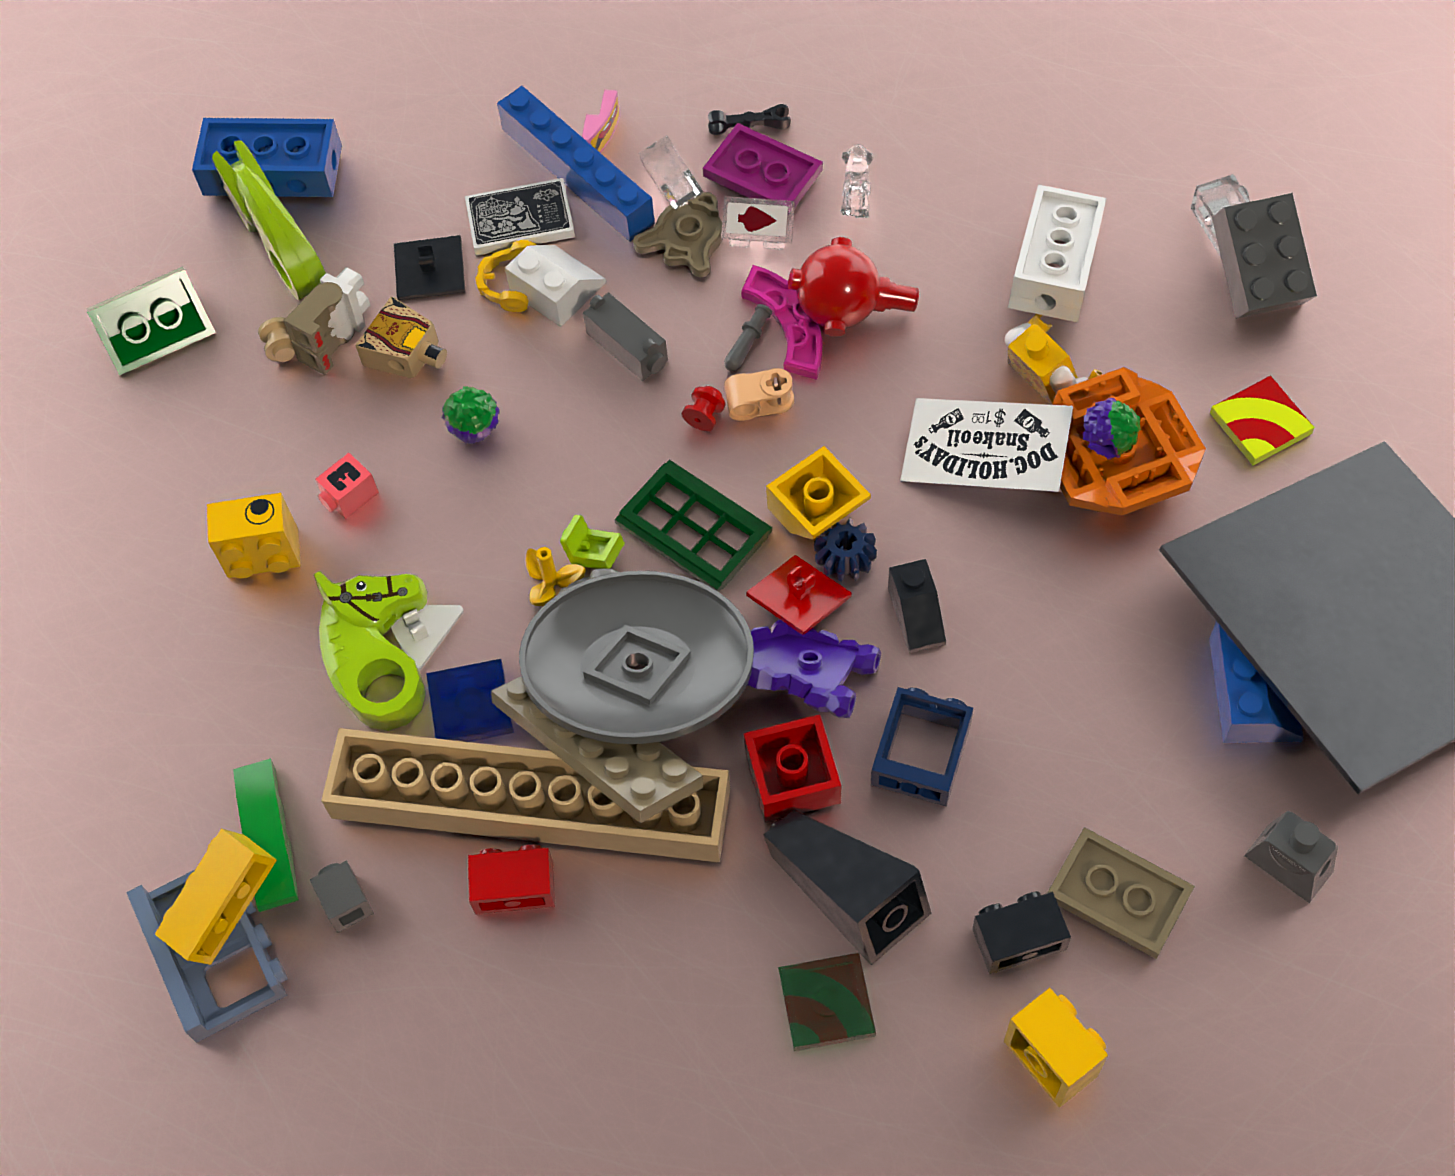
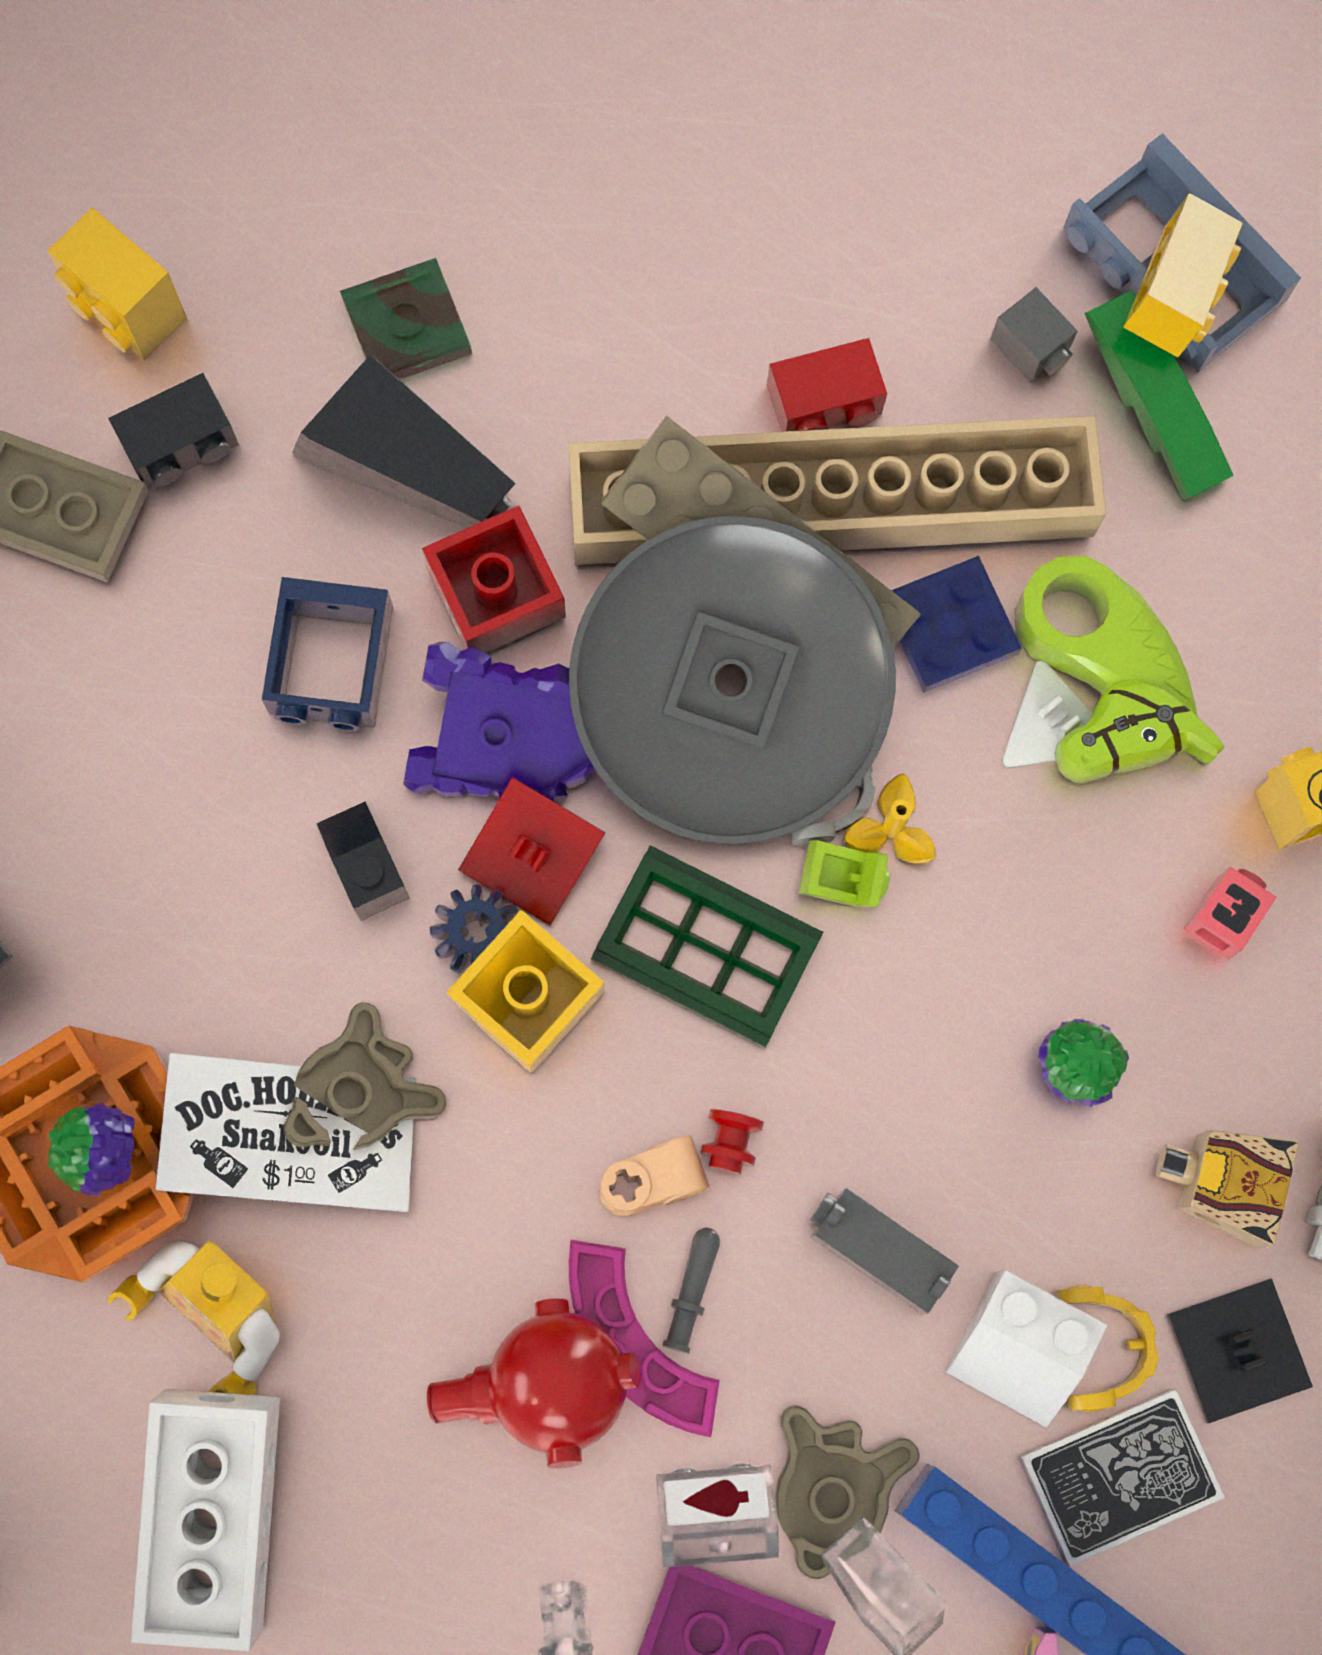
camera: 160 degrees right, 15 degrees up
none -> dark tan tile [284,1002,446,1150]

